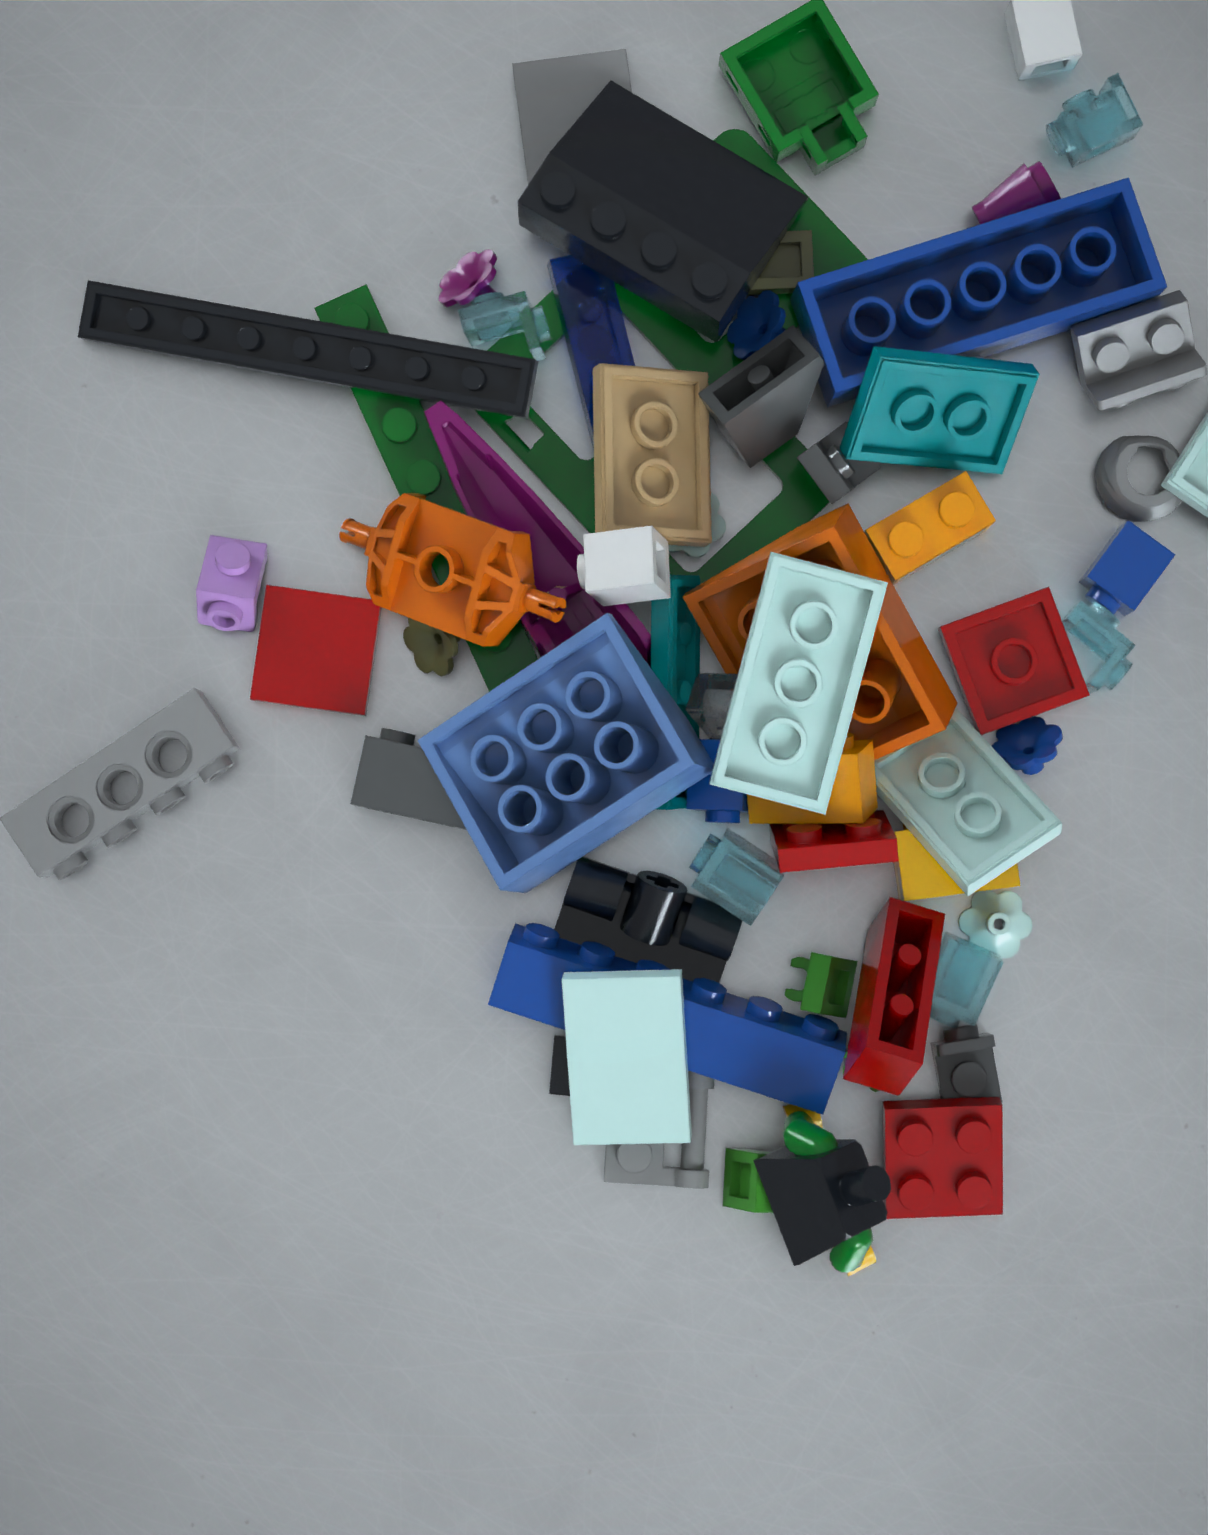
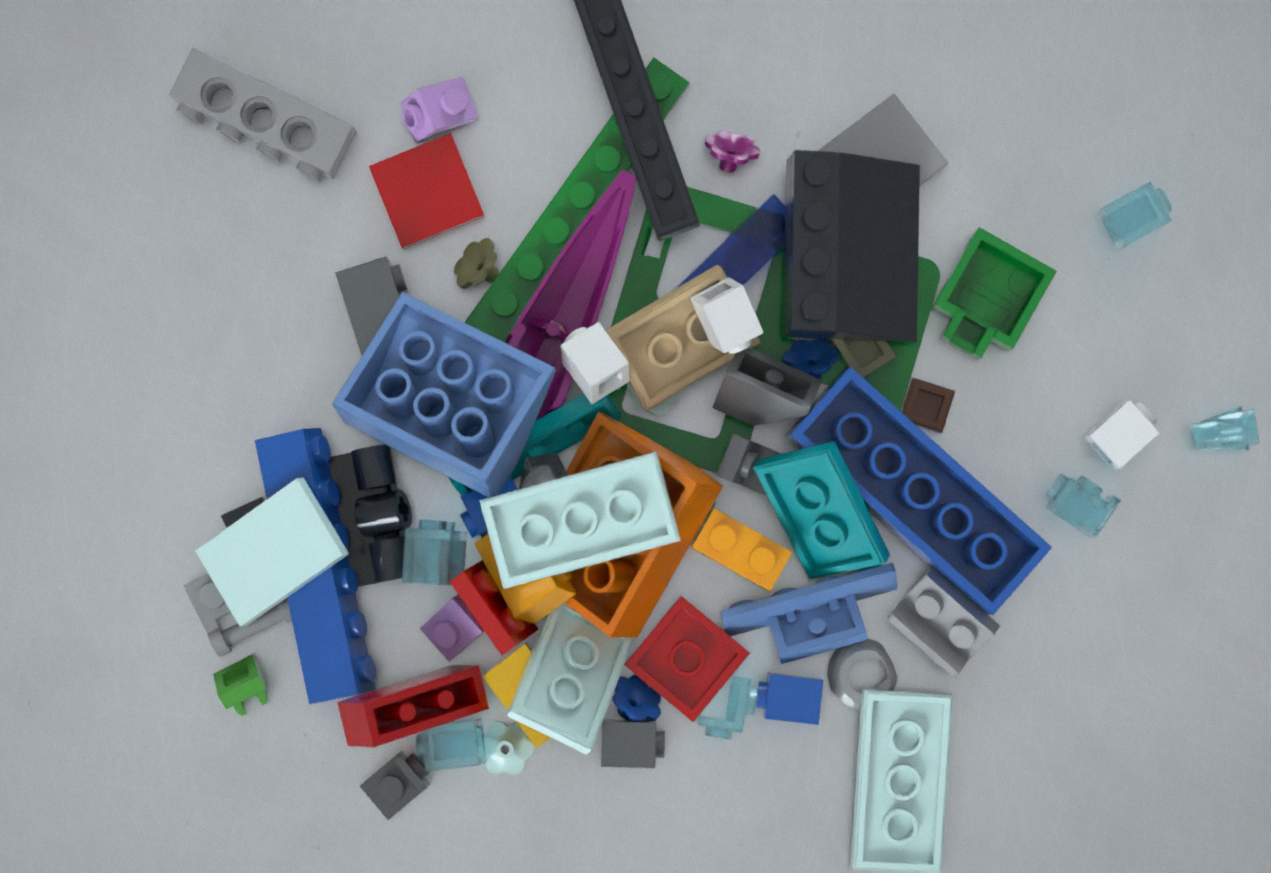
camera: 60 degrees right, 0 degrees up
orange plate [339,493,566,647] -> none
clear light blue bracket [458,291,552,361] -> none
black torso [753,1104,891,1277] -> none
bright green tile [785,952,858,1018] -> none
red plate [883,1097,1003,1219] -> none
magenta cone [971,161,1061,224] -> none
none -> lavender bracket [420,594,484,662]
none -> dark grey brick [601,719,665,768]
none -> white brick [690,278,764,354]
none -> medium blue bracket [721,563,898,664]
none -> reddish brown tile [901,378,955,434]

